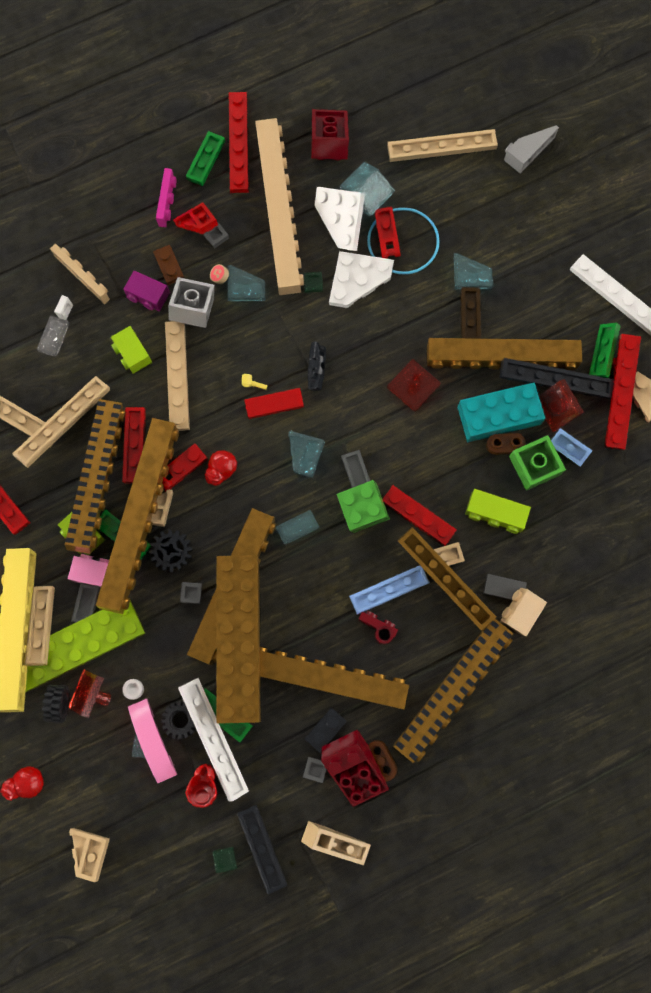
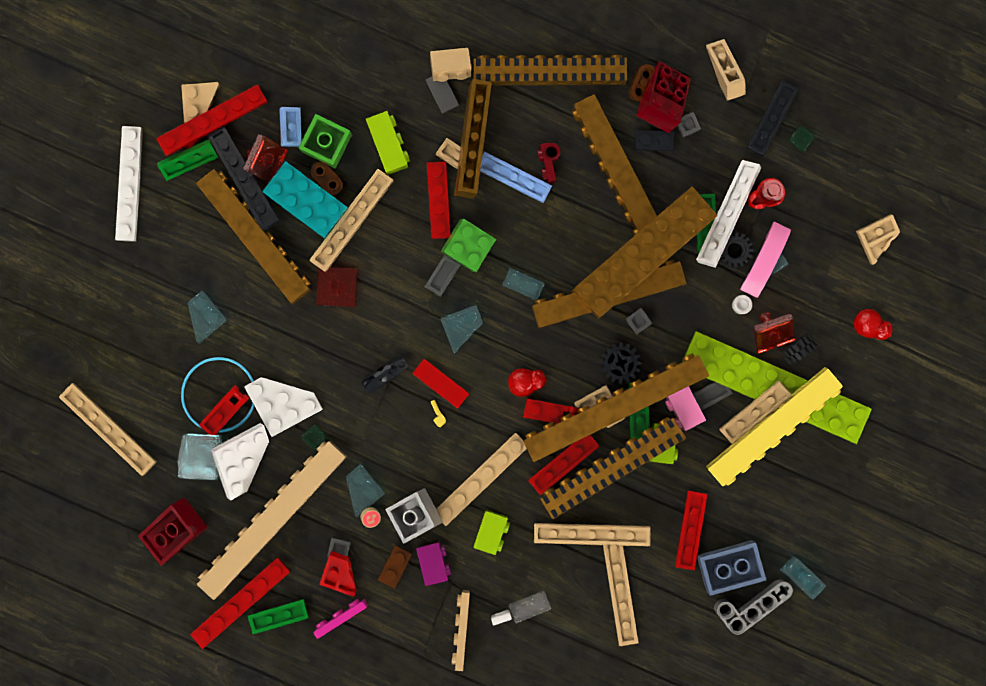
camera: 130 degrees left, 10 degrees up
dark brown plate [460,287,481,339] -> none
light grey slope [504,126,559,173] -> none
none -> tan plate [309,169,394,273]

